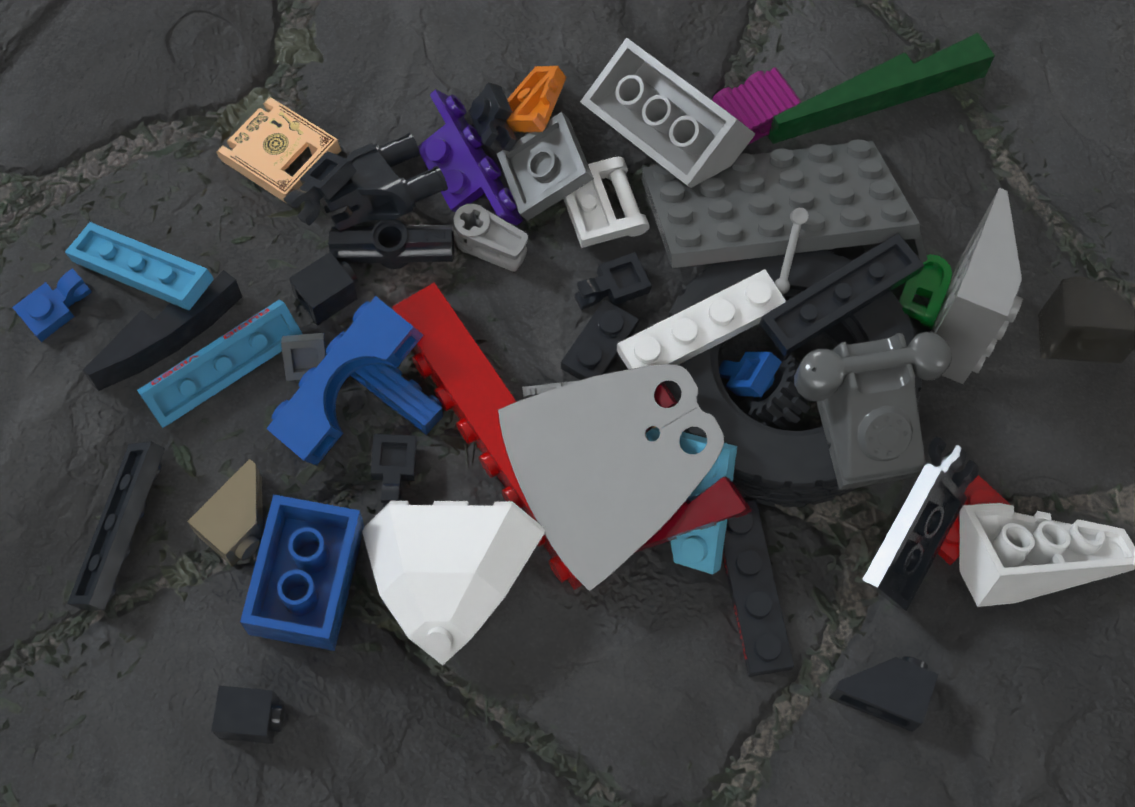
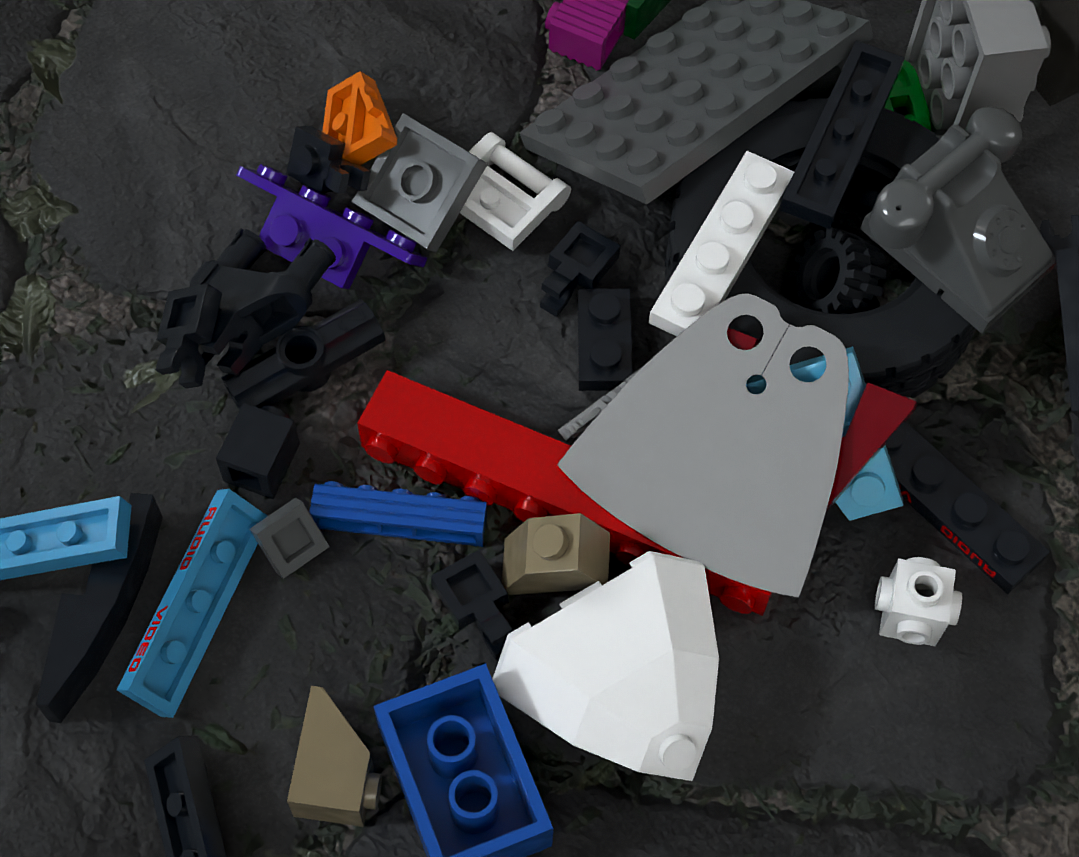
camera: 30 degrees left, 5 degrees down
light nougat container [217,97,341,204] -> none
blue arch [266,296,424,466] -> none
light grey piece [453,204,528,272] -> none
light grey slope [580,38,755,188] -> none
blue plate [719,352,782,397] -> none
light grey hinge [774,208,809,295] -> none
none -> dark tan slope [502,513,610,595]
none -> white brick [875,557,962,646]

